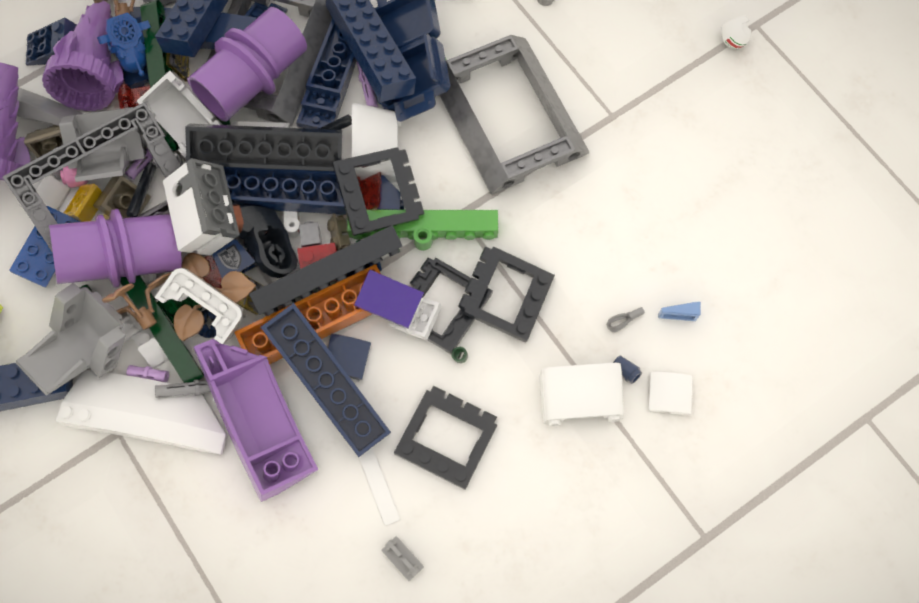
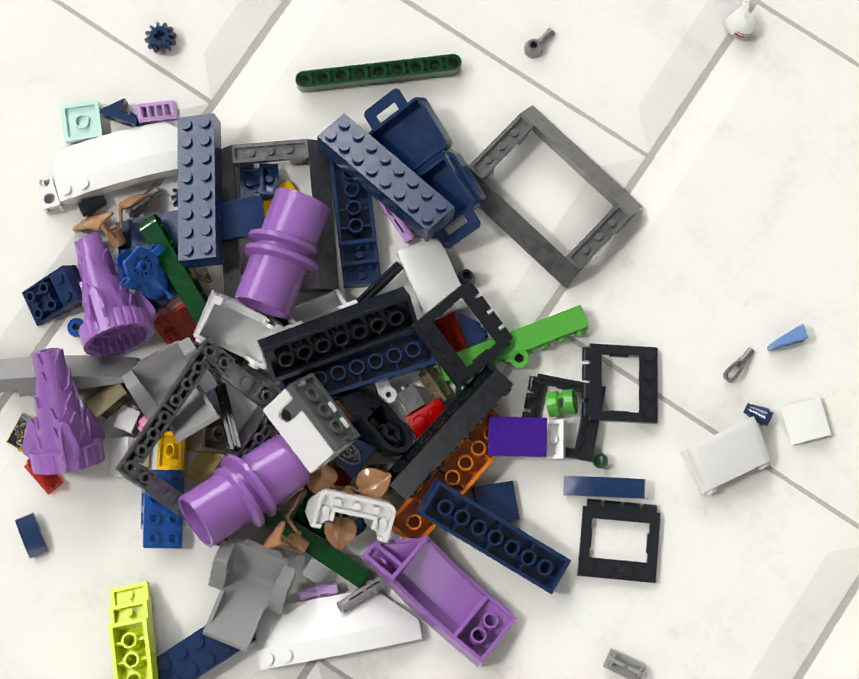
camera: 20 degrees left, 10 degrees up
none -> black cone [457,269,476,285]
none -> bright green wheel [546,389,578,417]
none -> dark blue slope [563,476,645,499]

